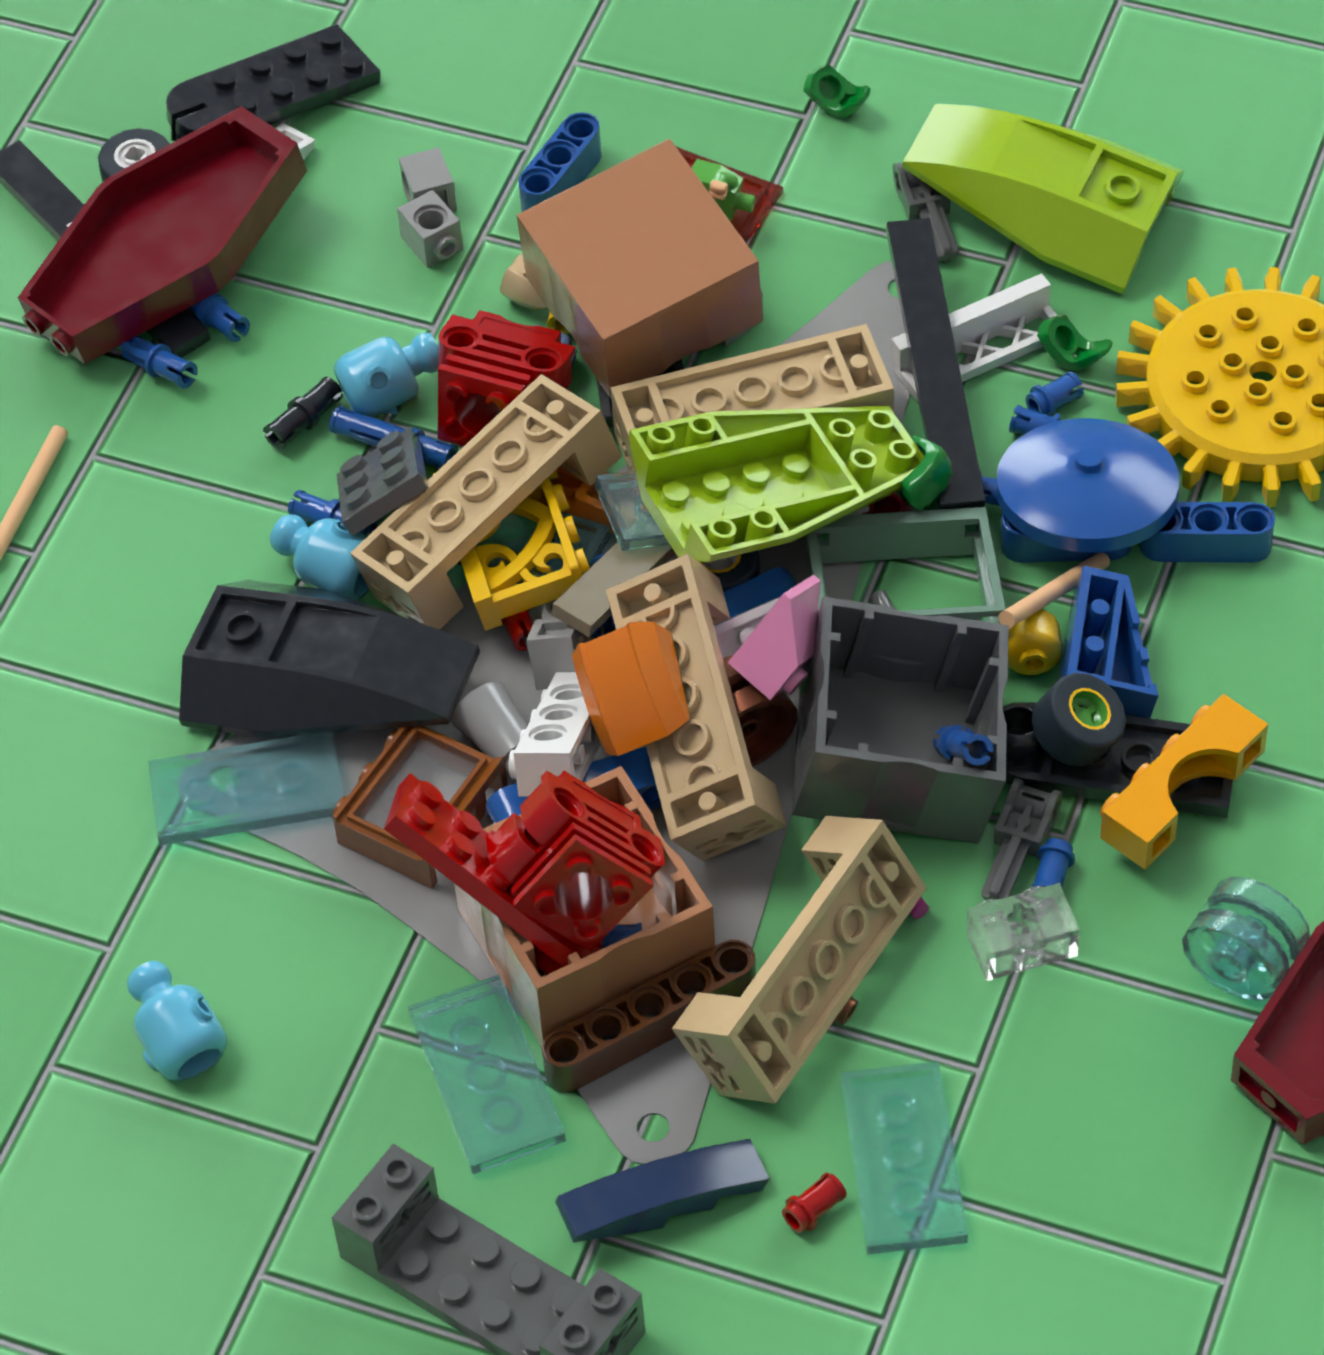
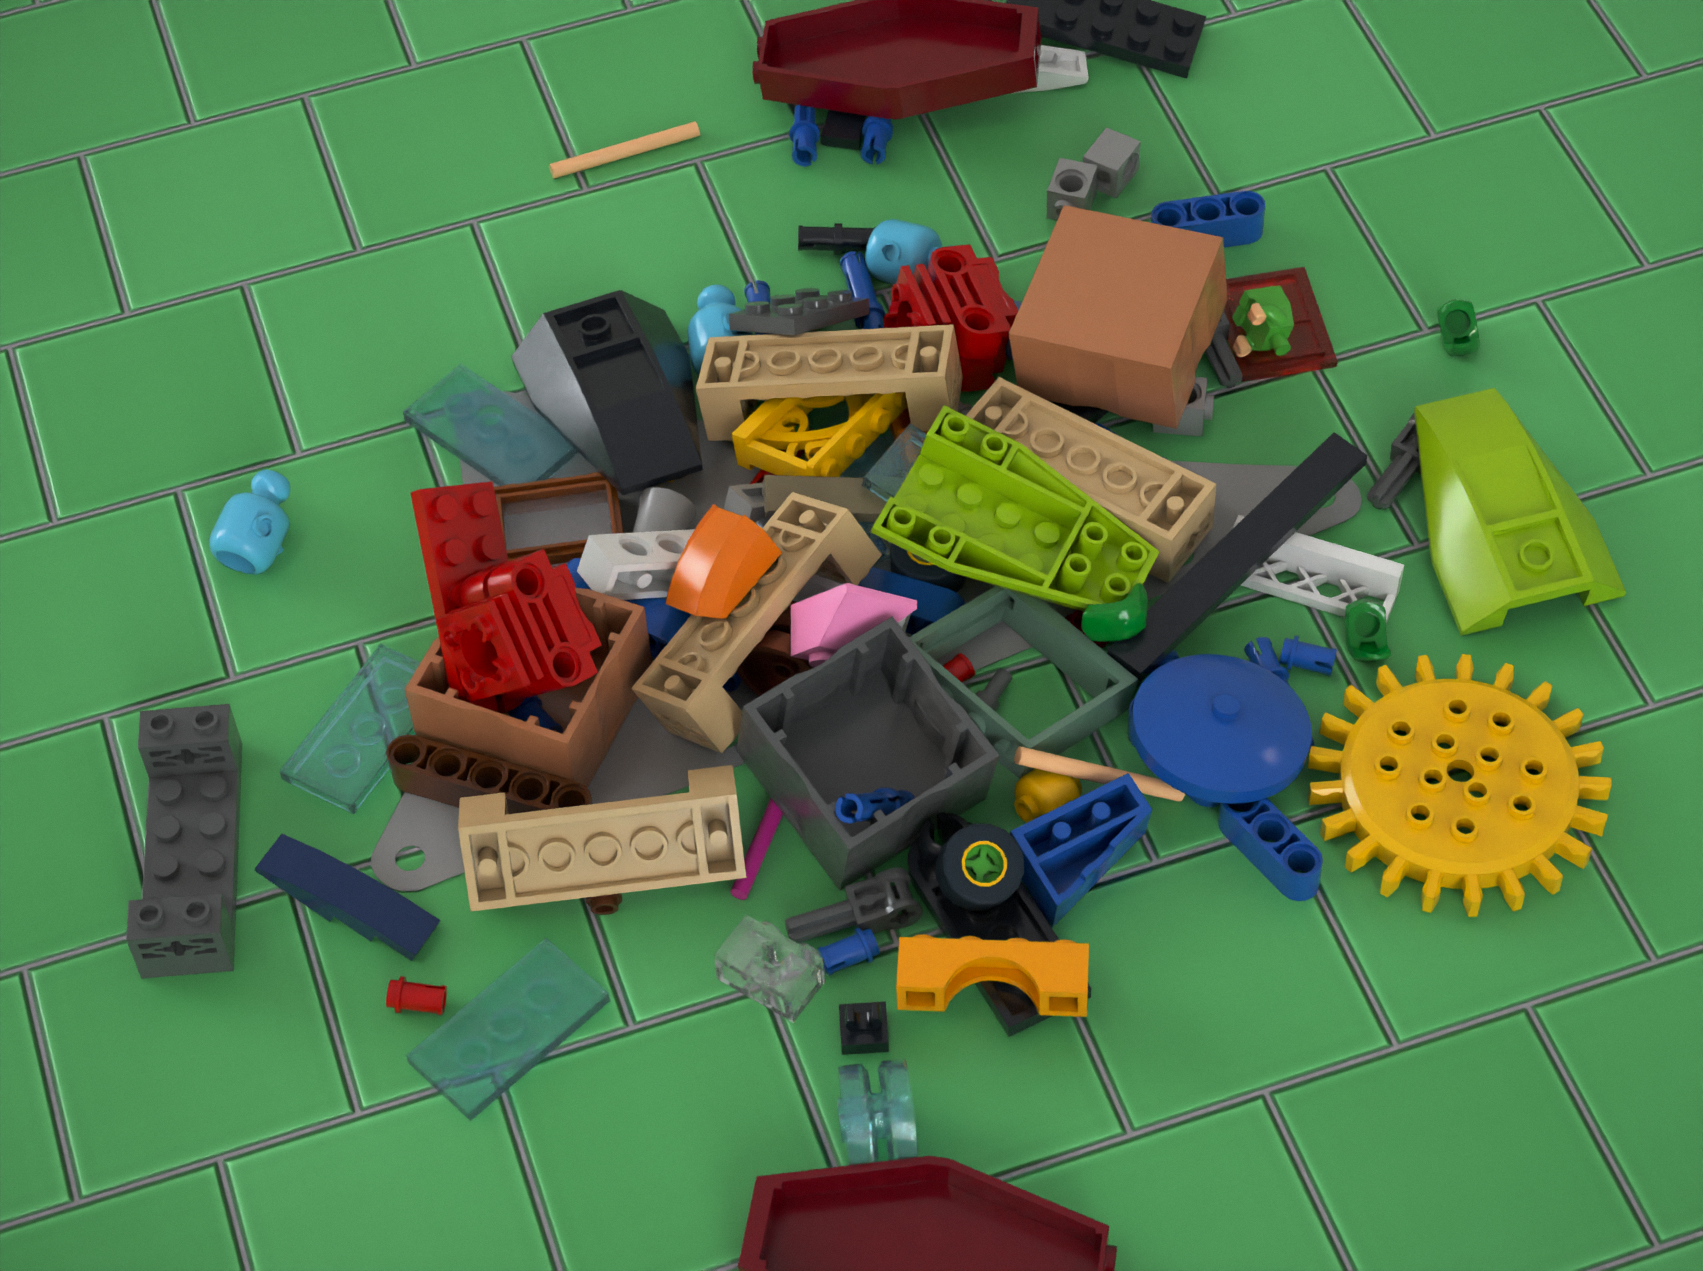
camera: 50 degrees right, 0 degrees up
none -> black tile [839,1001,889,1055]

